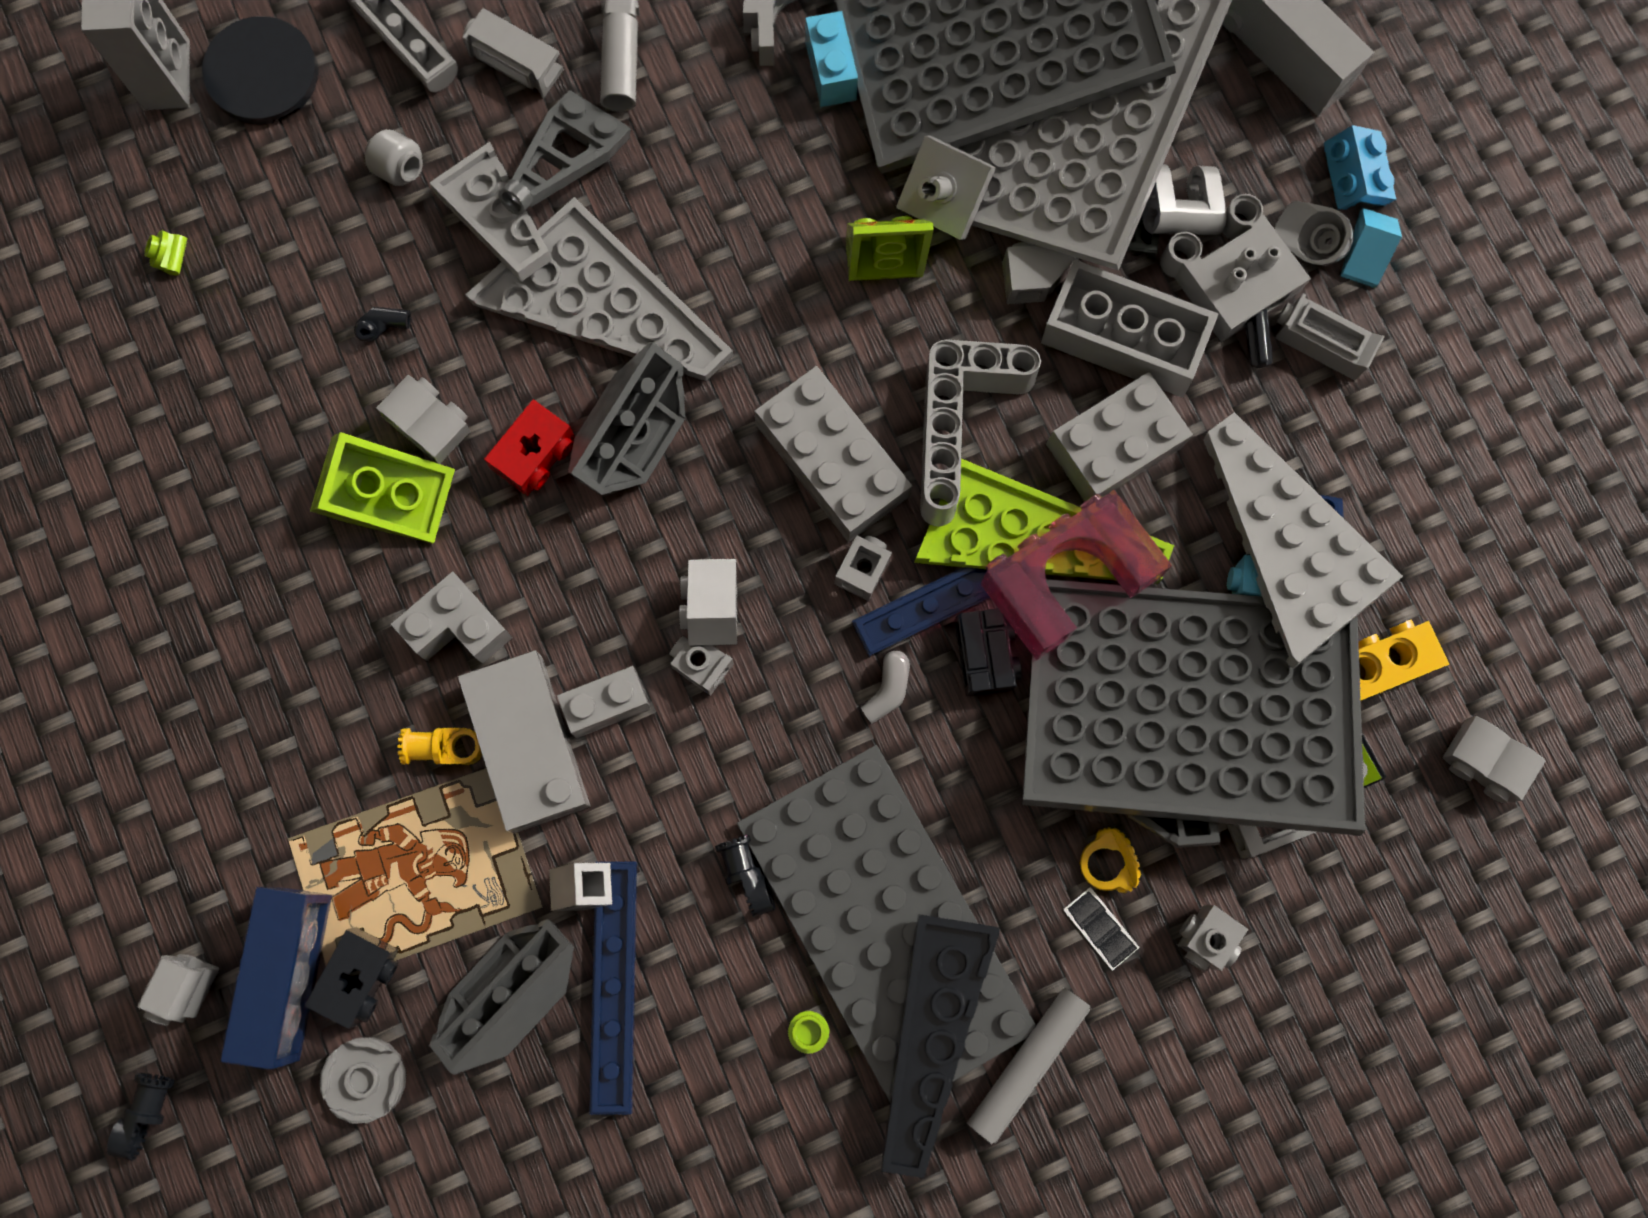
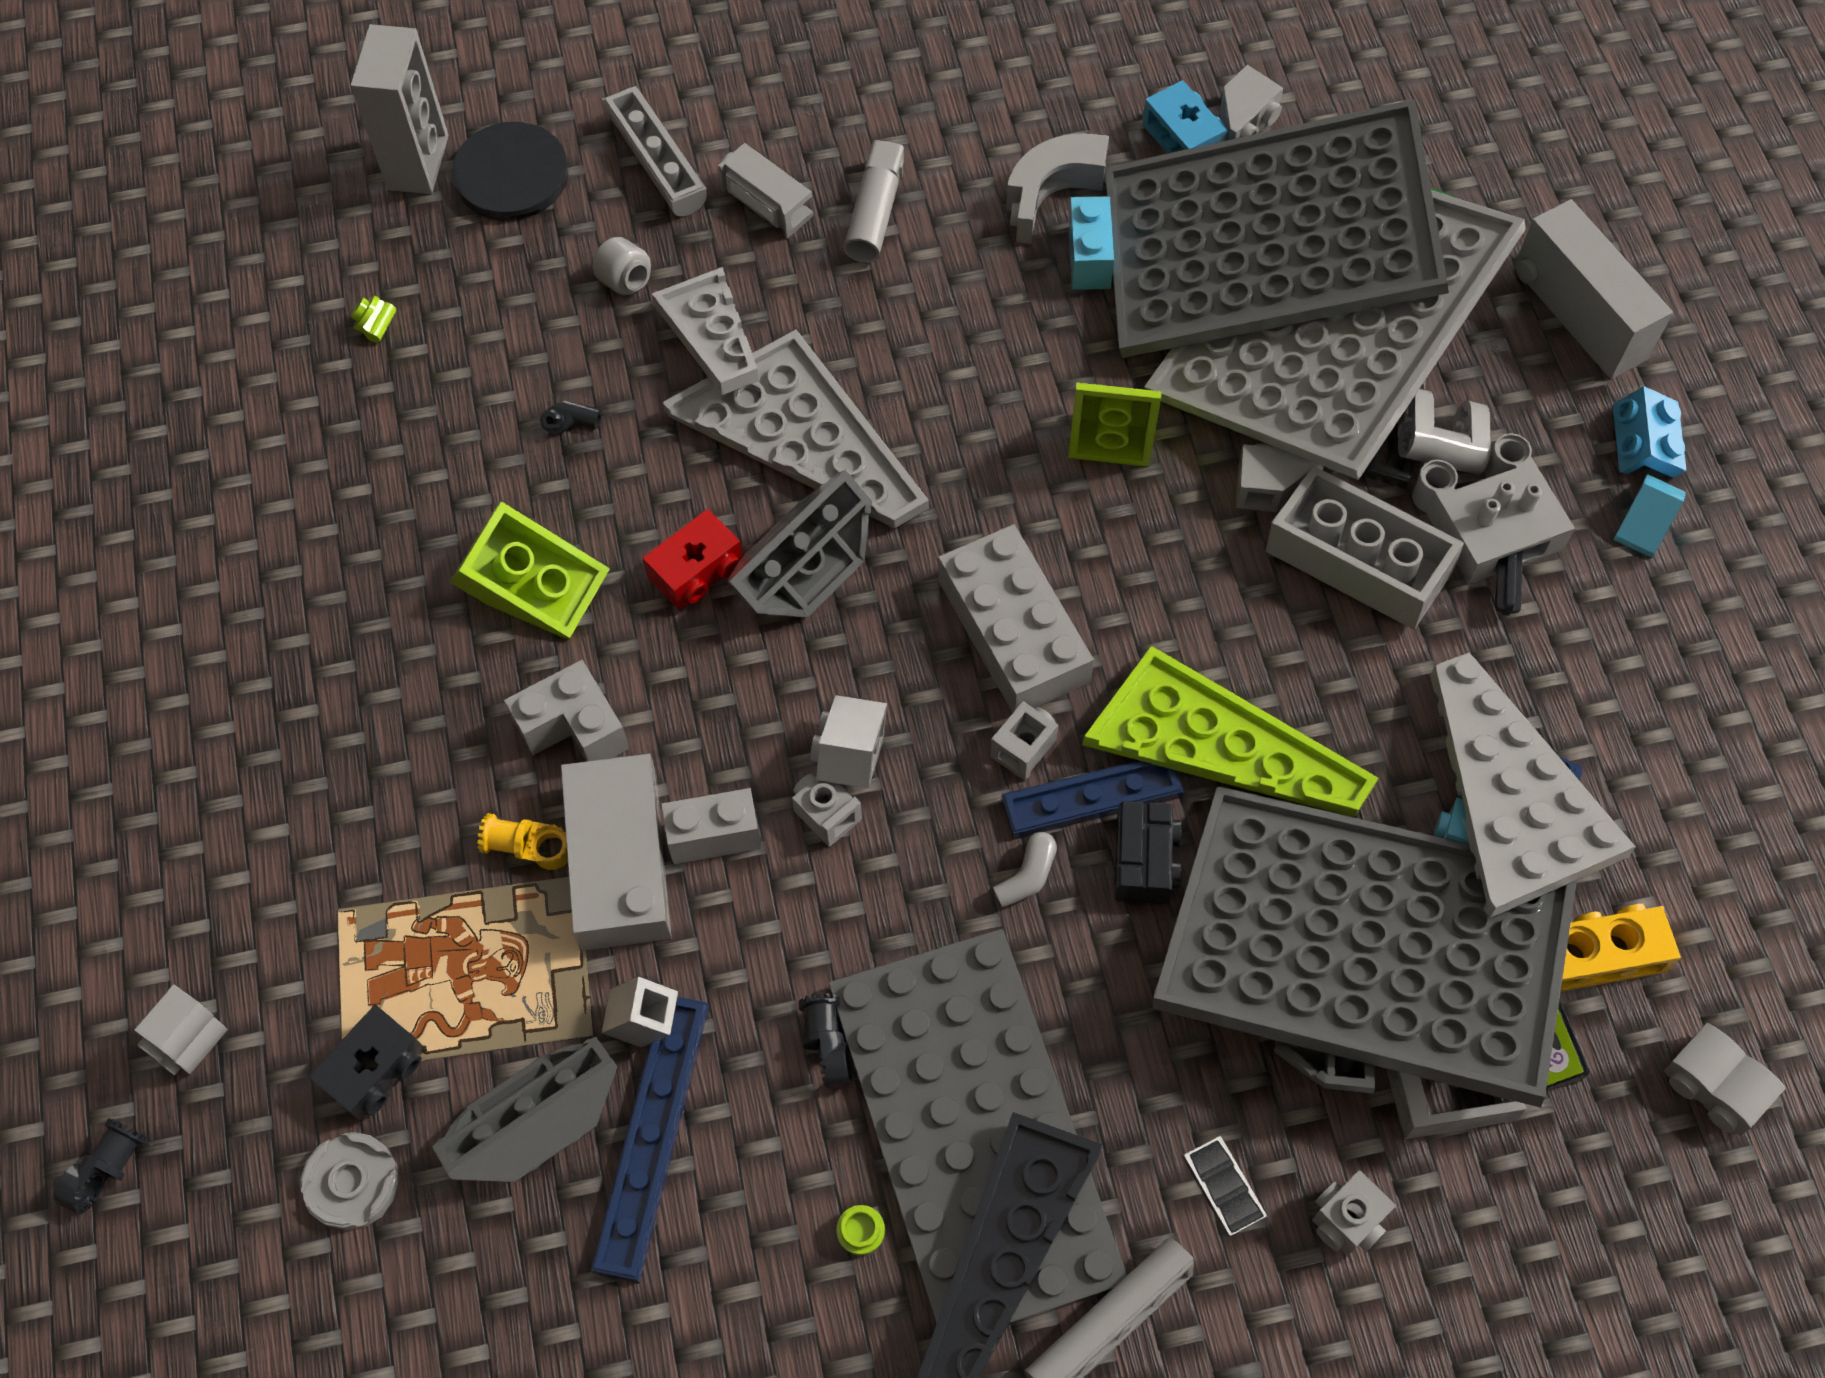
camera: 20 degrees right, 15 degrees down
dark blue brick [221,887,332,1069] -> none
light grey brick [376,375,470,464] -> none
dark grey plate [499,90,631,215] -> none
light grey tile [896,136,996,240] -> none
light grey beam [920,339,1041,526] -> none
clear pink arch [981,490,1172,660] -> none
light grey brick [1046,372,1193,507] -> none
yellow piece [1080,827,1141,894] -> none
light grey cap [1275,201,1353,266] -> none
light grey window [1275,293,1385,380] -> none

